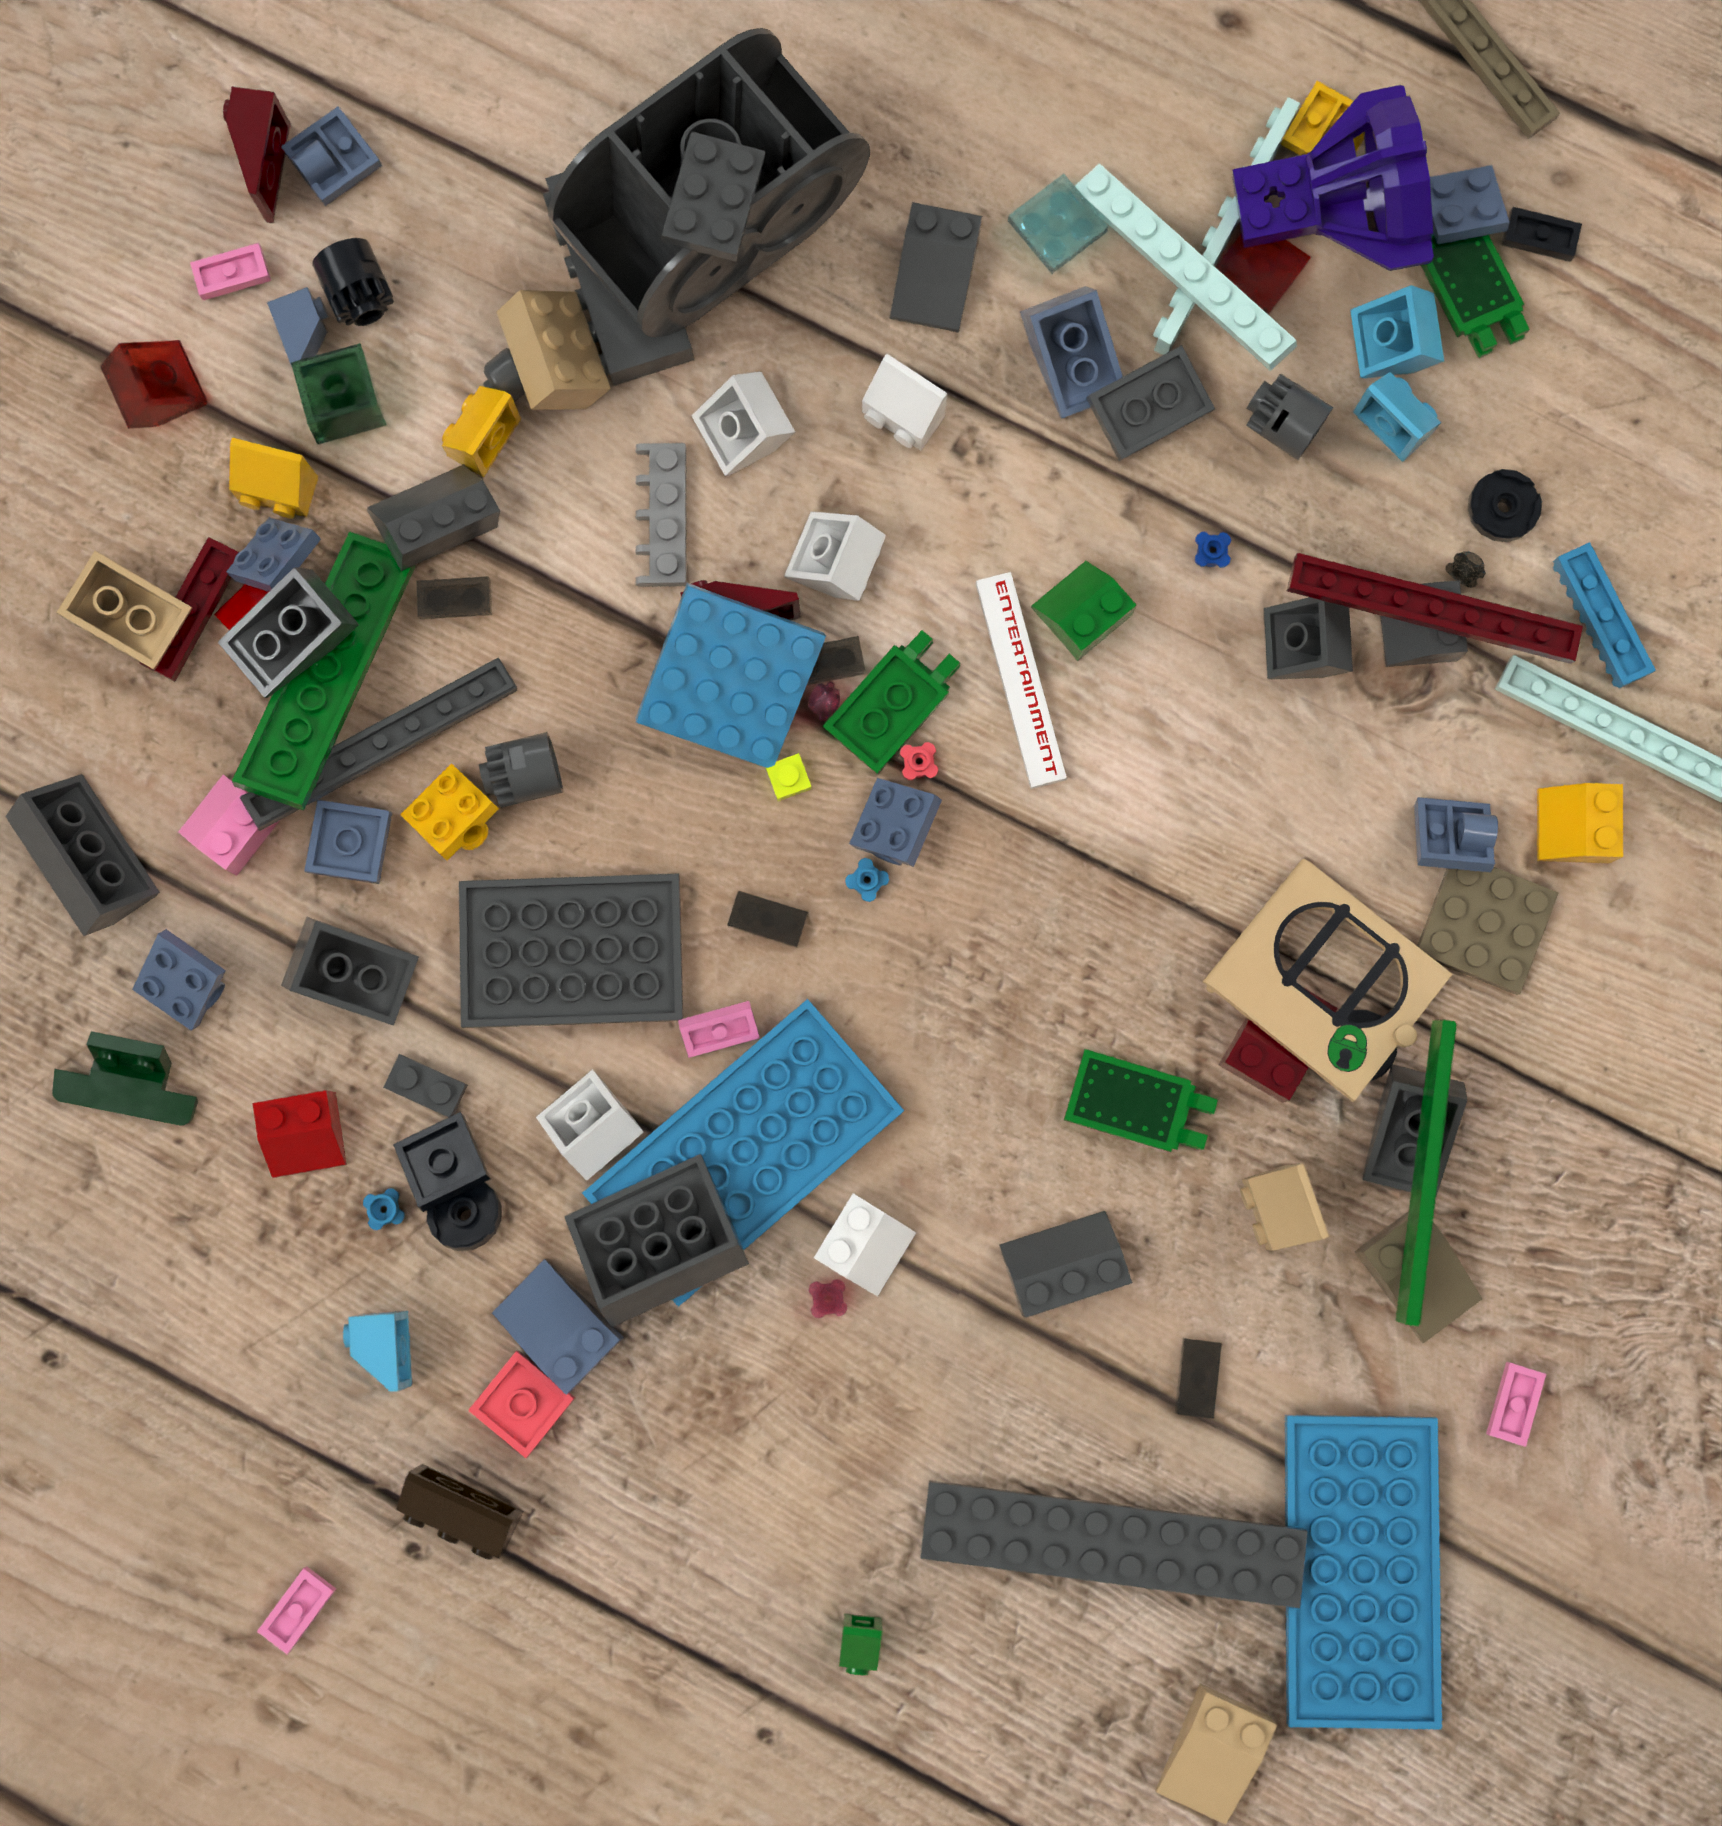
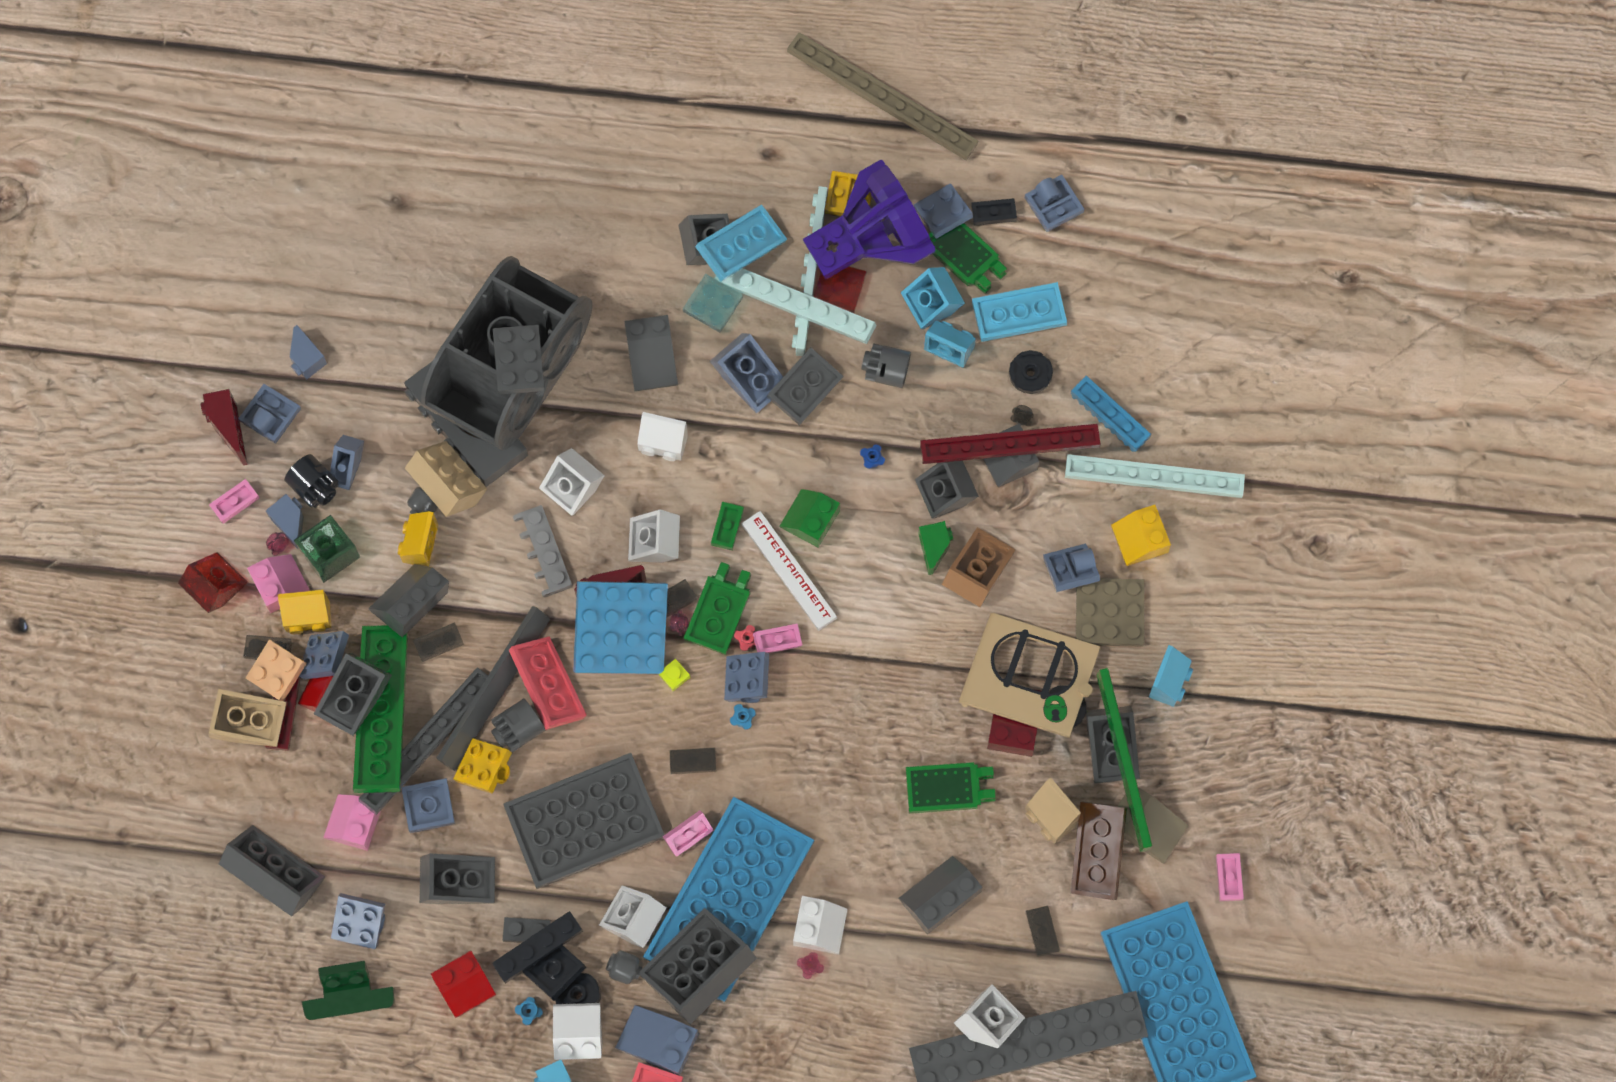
camera: 20 degrees left, 10 degrees down
none -> clear smoke plate [243,635,293,660]
none -> light nougat plate [246,639,307,701]
none -> bright pink slope [247,554,310,613]
none -> clear pink plate [266,532,289,556]
none -> sand blue slope [290,325,327,380]
none -> sand blue slope [330,435,364,490]
none -> dark grey tile [437,606,550,771]
none -> black plate [492,911,583,984]
none -> coral plate [509,636,587,730]
none -> white slope [553,1003,603,1060]
none -> dark grey head [606,950,642,984]
none -> dark grey slope [678,213,730,265]
none -> medium azure plate [695,205,787,281]
none -> green plate [711,502,744,551]
none -> bright pink plate [753,624,802,653]
none -> green slope [918,521,953,575]
none -> medium nougat slope [942,527,1015,607]
none -> white slope [954,984,1025,1048]
none -> medium azure plate [972,282,1067,342]
none -> sand blue plate [1024,175,1084,232]
none -> plate [1070,801,1127,900]
none -> medium azure slope [1149,645,1193,707]

